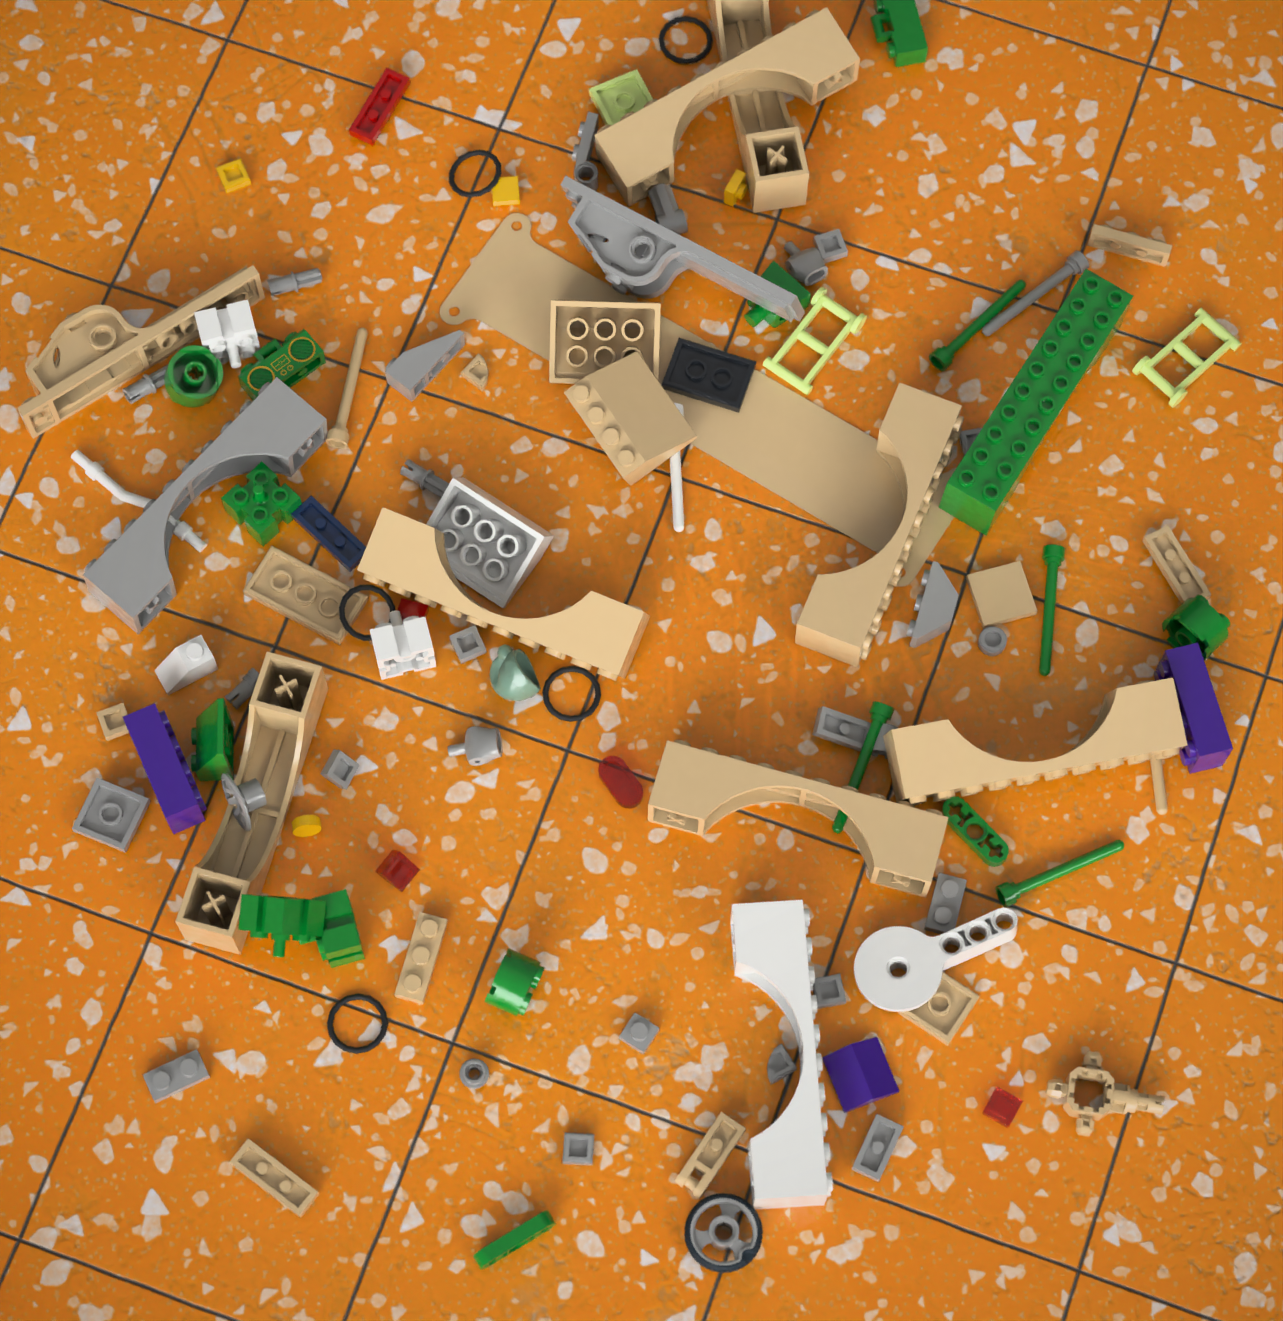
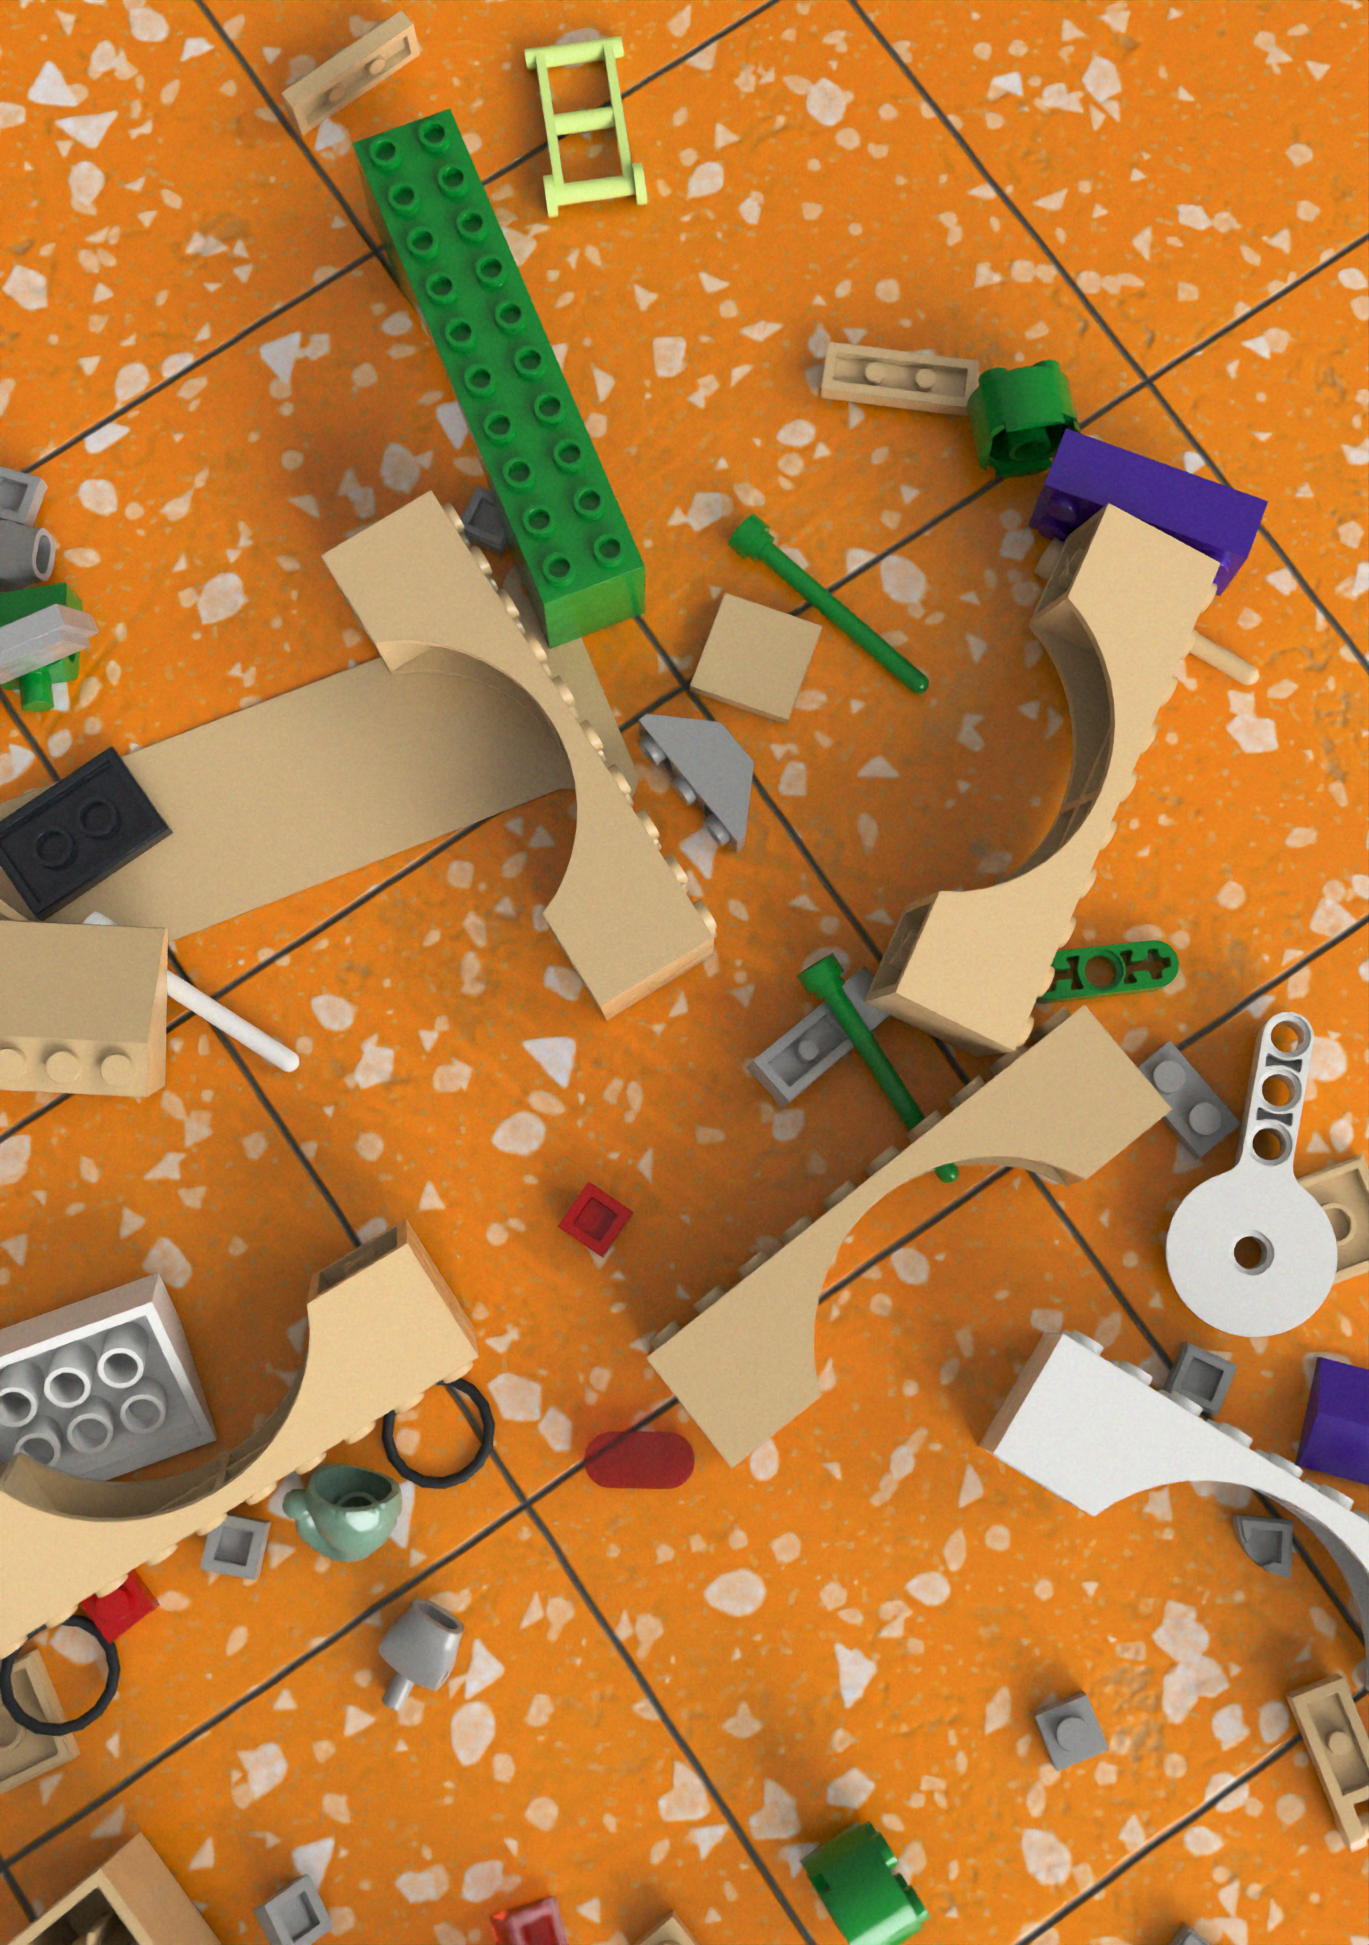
camera: 50 degrees left, 10 degrees up
white brick [370,610,436,680] -> none
yellowish green piece [763,287,867,395] -> none
green piece [929,280,1026,371] -> none
light grey tile [978,626,1007,656] -> none
light grey piece [982,250,1089,336] -> none
green piece [995,840,1124,908] -> none
none -> red plate [557,1181,634,1258]

